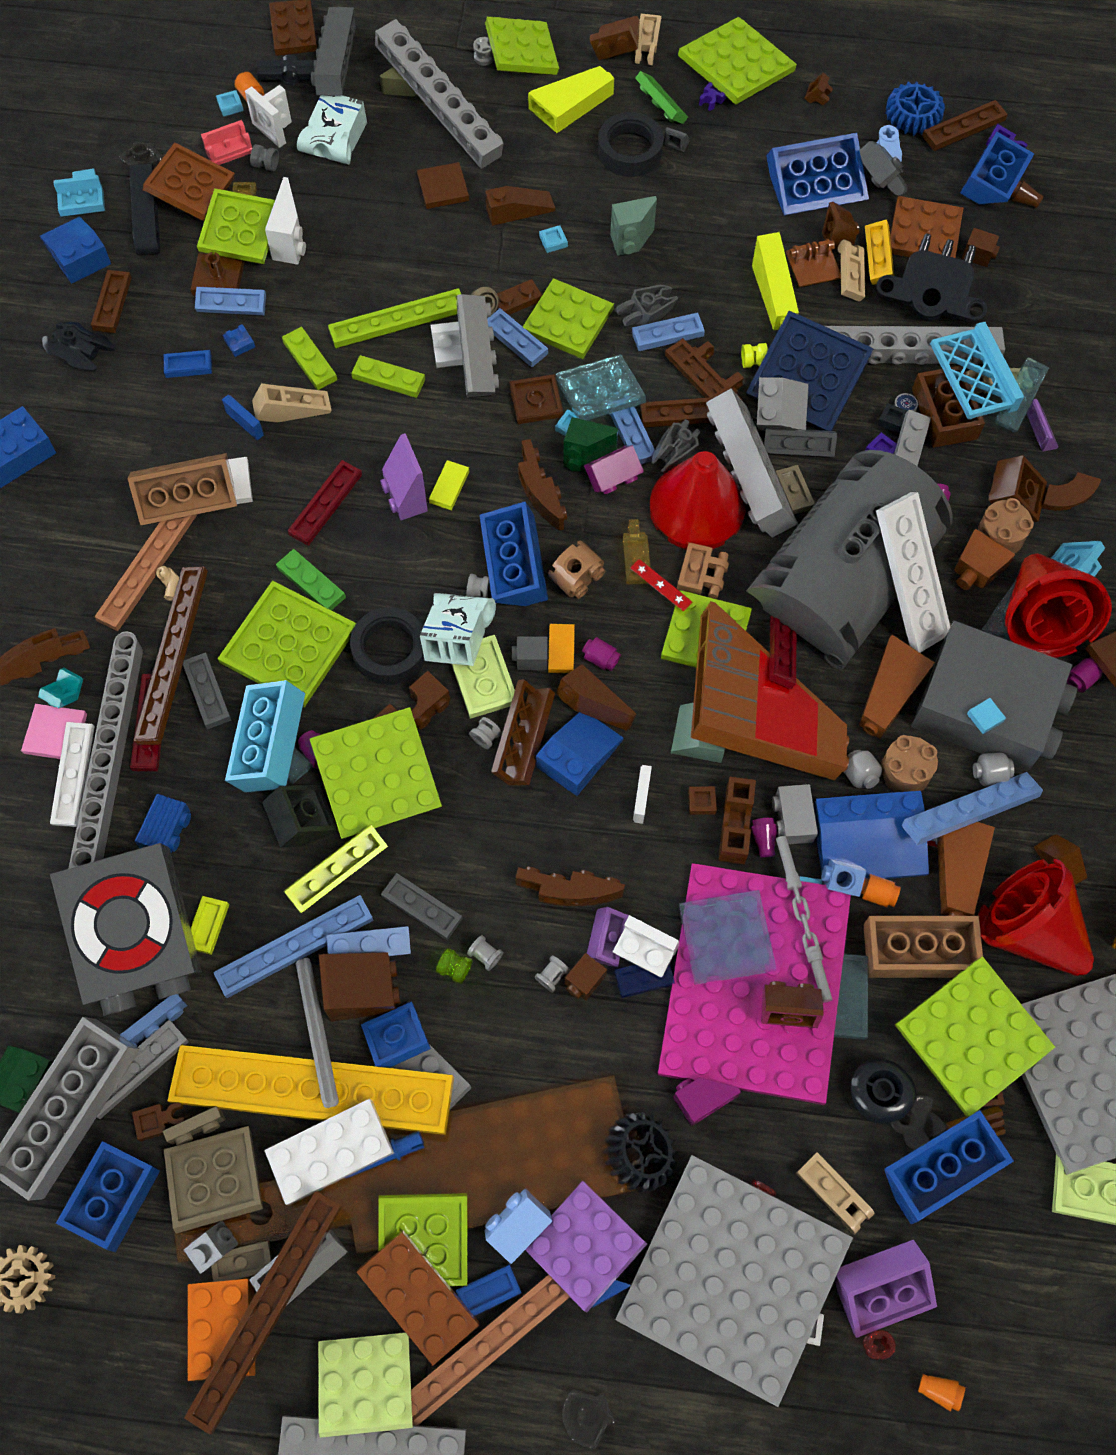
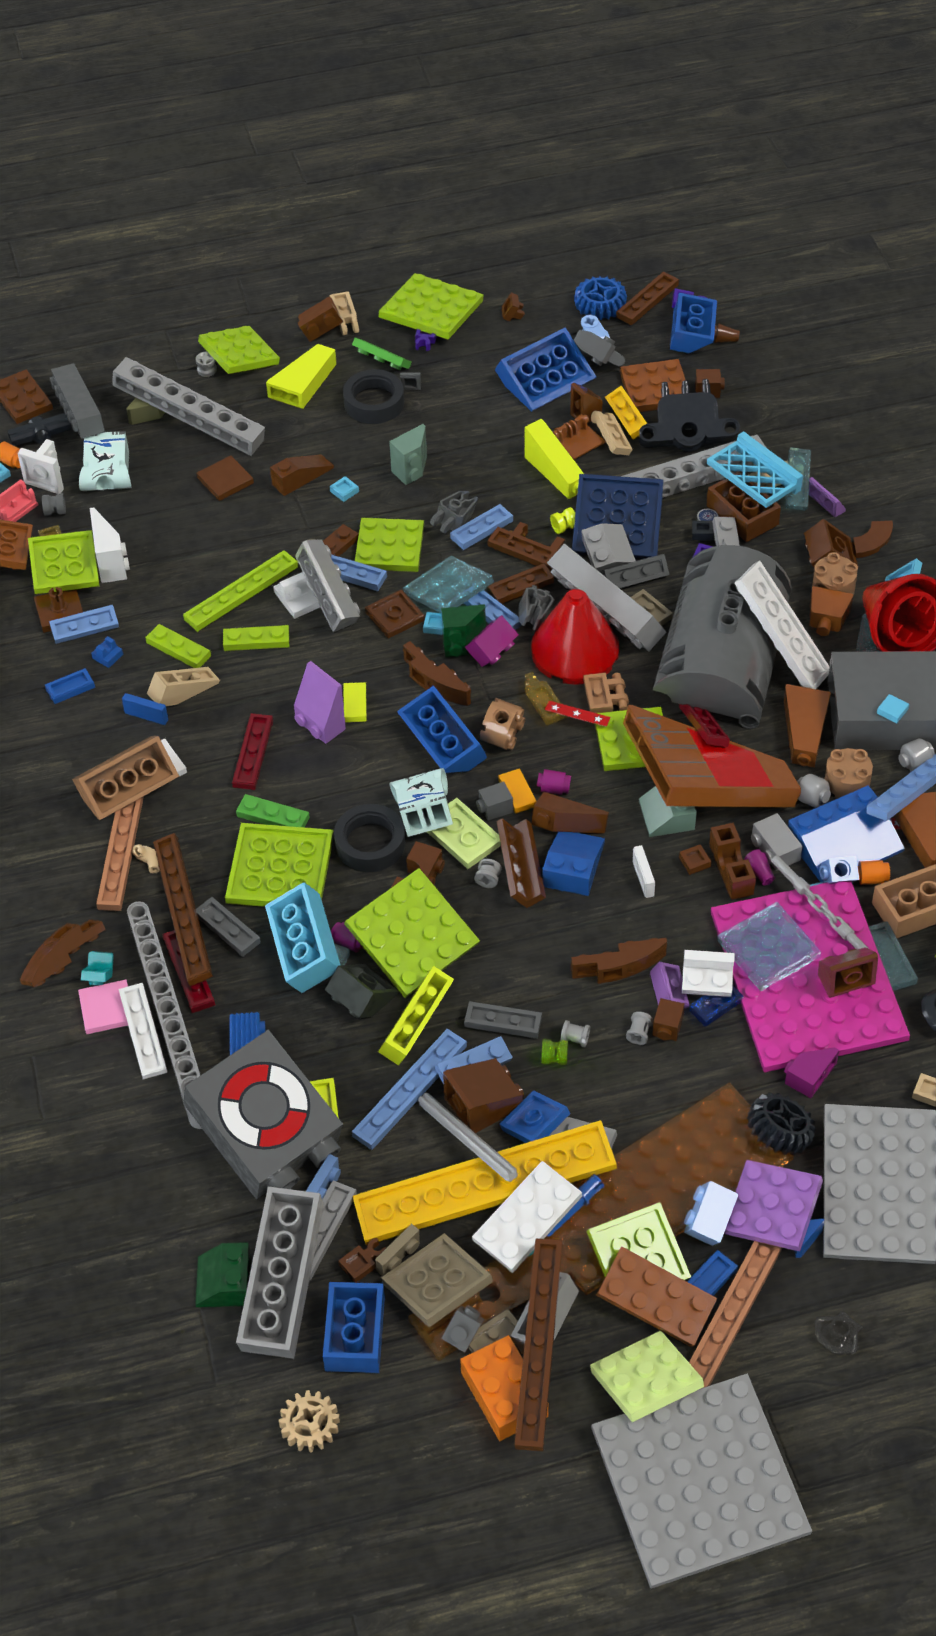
camera: 20 degrees left, 15 degrees down
light grey wheel [466,574,490,598] -> none

